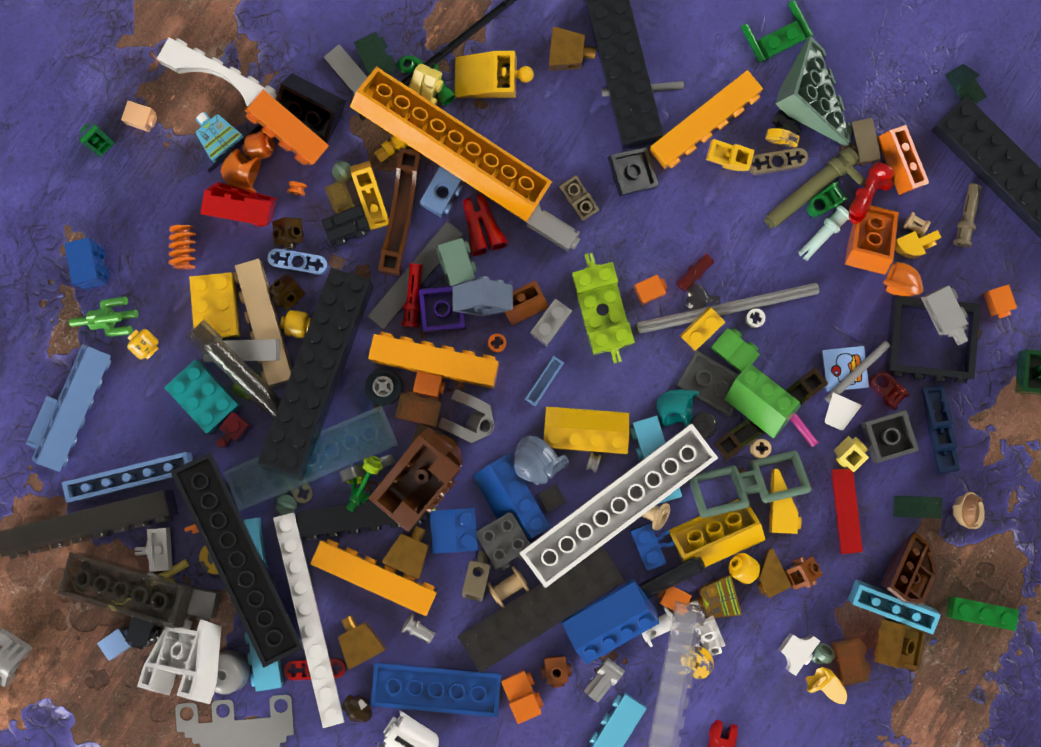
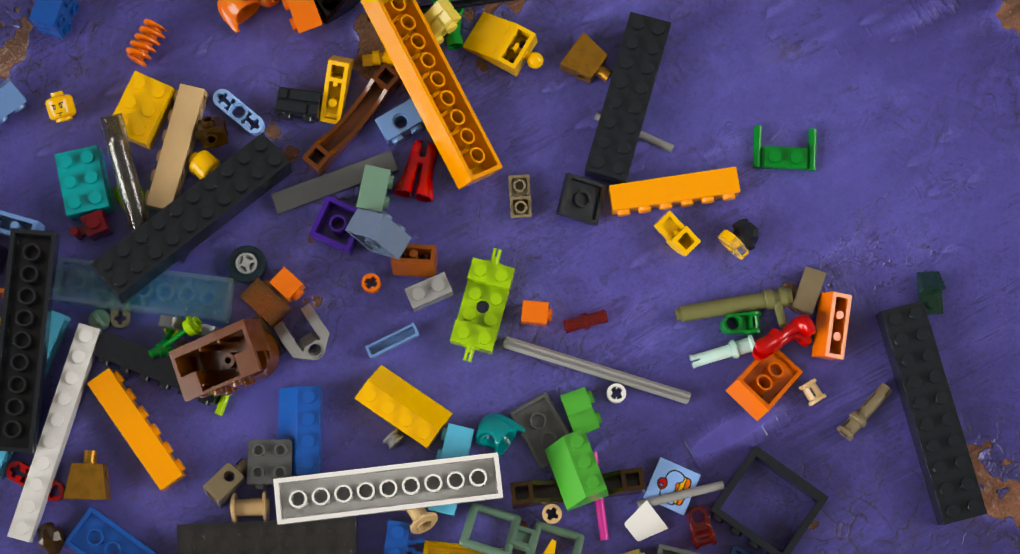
camera: 25 degrees right, 5 degrees down
bright green plant [69,297,139,337] -> none
red wedge [200,181,277,227] -> none
light grey tile [203,339,280,362] -> none
dark brown brick [272,217,304,250] -> none
orange bush [287,181,307,196] -> none
clear yellow brick [324,180,355,214] -> none
sand green tile [332,161,352,183] -> none
light orange brick [368,332,499,389] -> none
pearl gold torso [382,525,429,579] -> none
red pin [401,263,423,327] -> none
light grey pin [401,614,435,644] -> none
blue slope [429,508,478,554] -> none
sand blue head [514,436,569,485] -> none
light grey window [526,204,581,252] -> none
clear smoke brick [538,484,566,512] -> none
yellow plate [680,306,725,351] -> none
clear smoke rock [686,284,721,310] -> none
clear smoke head [689,412,717,439] -> none
dark tan beam [749,148,808,175] -> none
sand green slope [775,36,852,146] -> none
orange piece [883,262,924,297] -> none
yellow brick [895,230,941,259] -> none
light grey hinge [921,286,968,345] -> none
orange brick [983,284,1017,319] -> none

